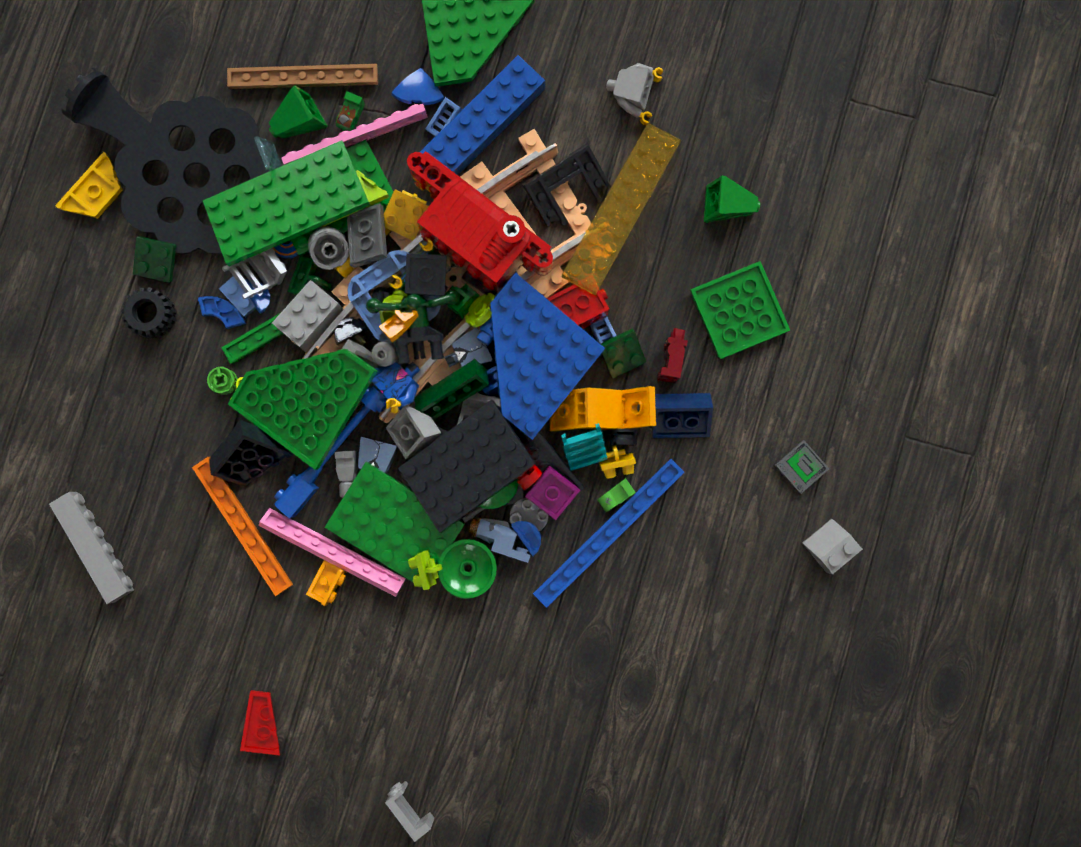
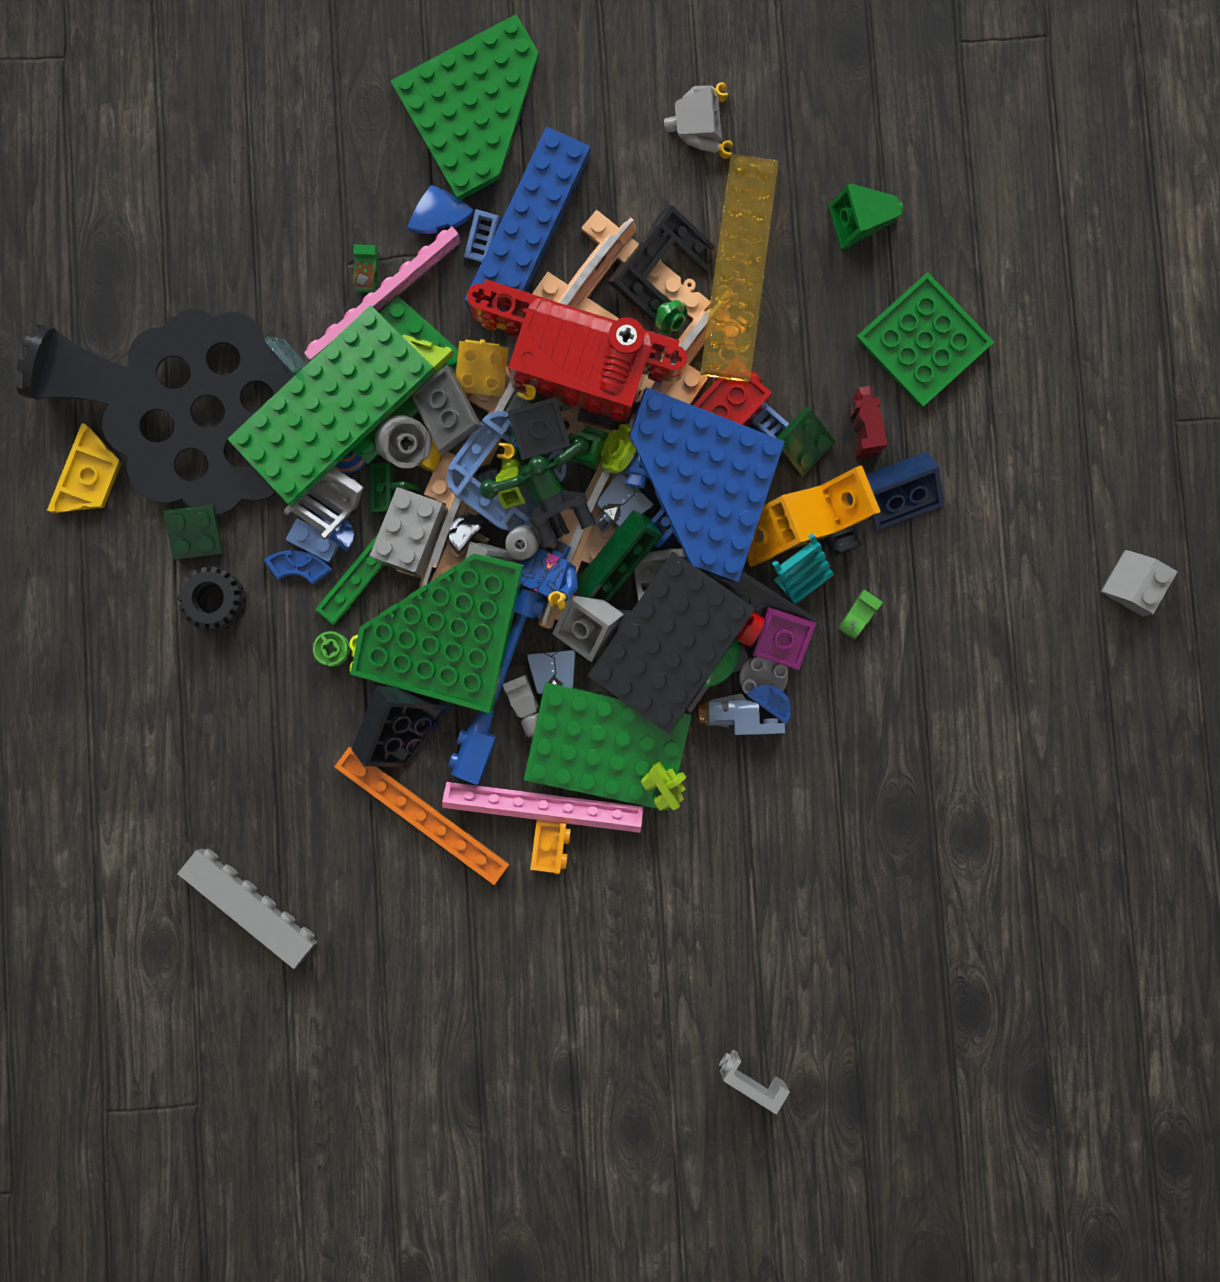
camera: 20 degrees left, 0 degrees up
medium nougat plate [227,64,378,89] -> none
red wing [240,690,280,755] -> none
green slope [269,85,328,139] -> none
light orange slope [379,310,419,342] -> none
green dish [438,539,497,598] -> none
blue plate [533,459,684,608] -> none
yellow hips [599,445,636,479] -> none
dark grey tile [774,440,829,494] -> none
none -> green plate [655,300,688,334]

